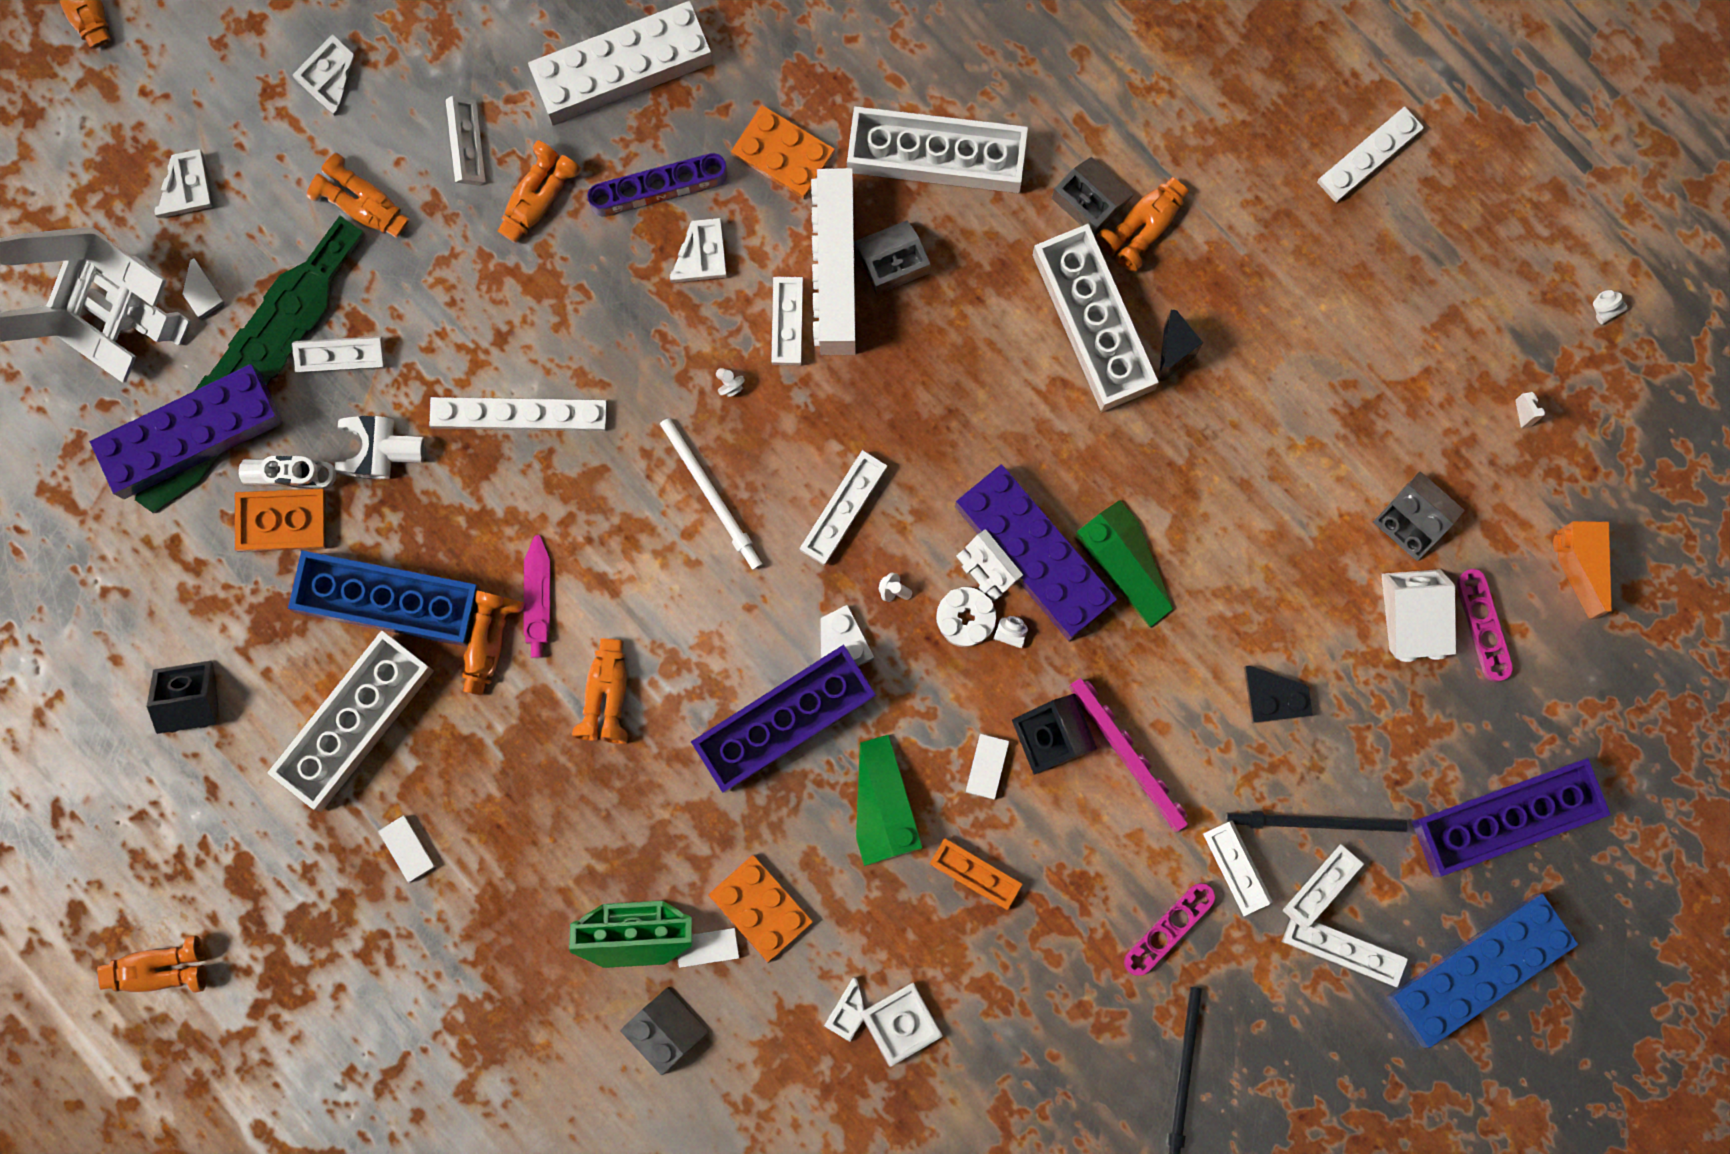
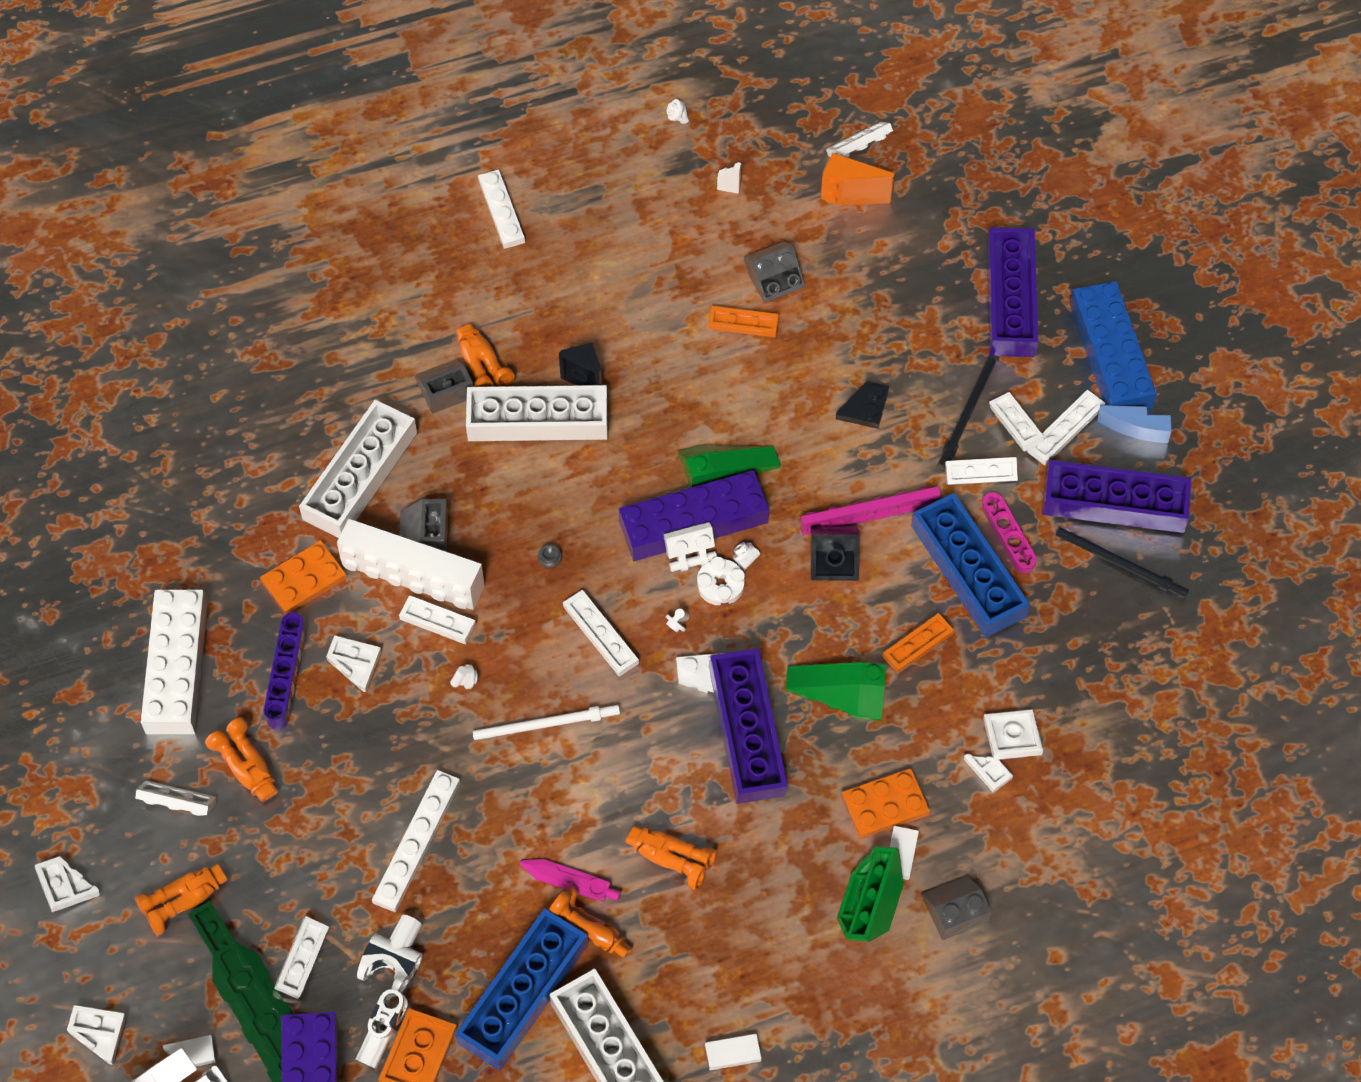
camera: 70 degrees left, 20 degrees down
white tile [965,734,1009,800] -> none
white slope [1382,569,1456,662] -> none
dark pink beam [1457,569,1513,682] -> none
none -> flat silver plate [538,545,562,568]
none -> orange plate [708,306,779,338]
none -> white plate [826,122,893,157]
none -> blue brick [911,493,1030,638]
none -> dark purple brick [1042,460,1191,533]
none -> medium blue slope [1097,405,1172,443]

